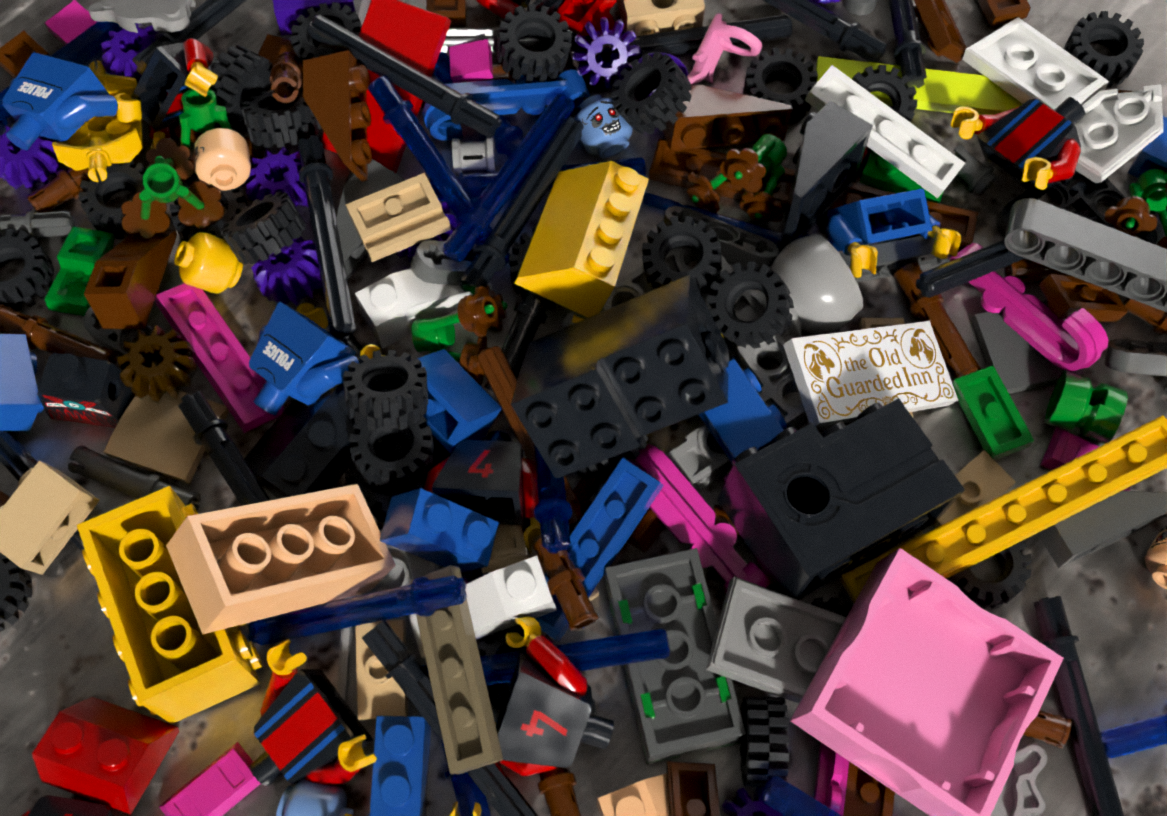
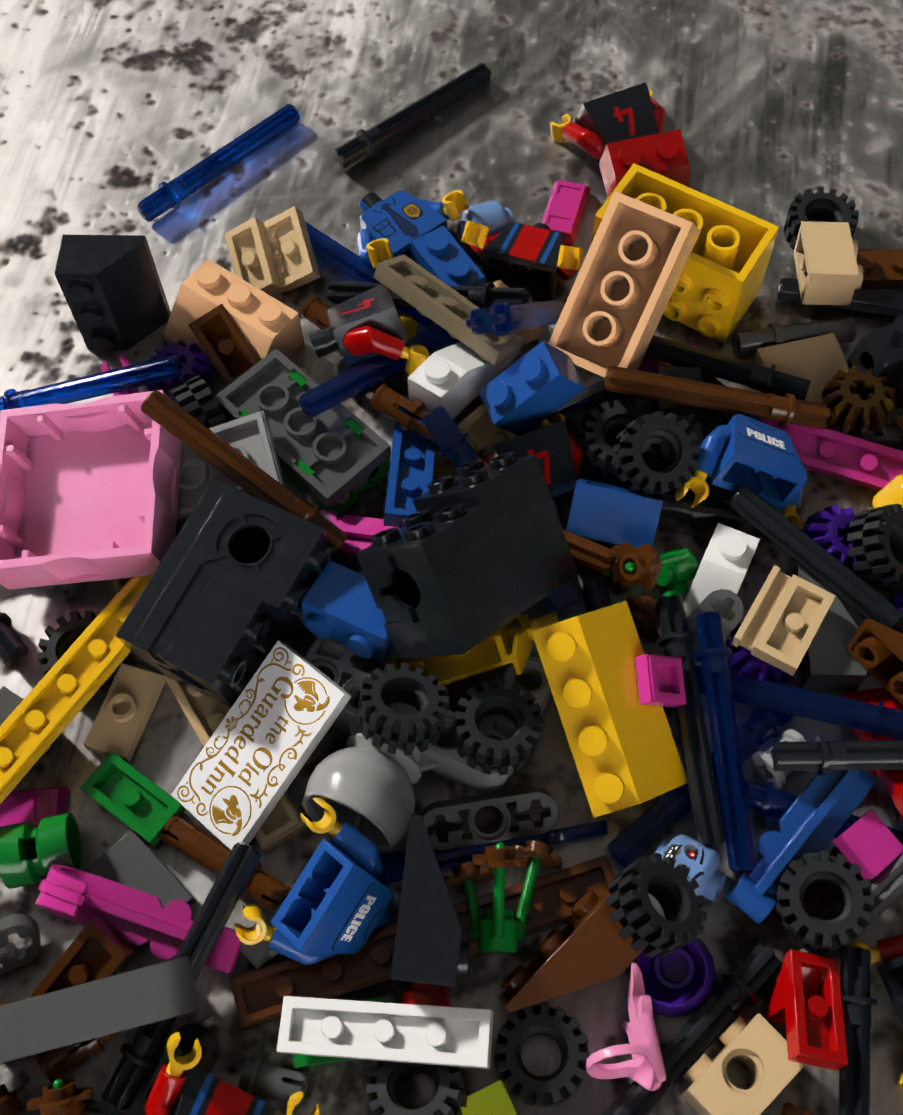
camera: 150 degrees right, 5 degrees down
dark purple gear [572,17,641,88] -> none
none -> reddish brown axle [141,390,348,553]
none -> reddish brown axle [604,366,830,429]
none -> dark pink tile [635,654,686,707]

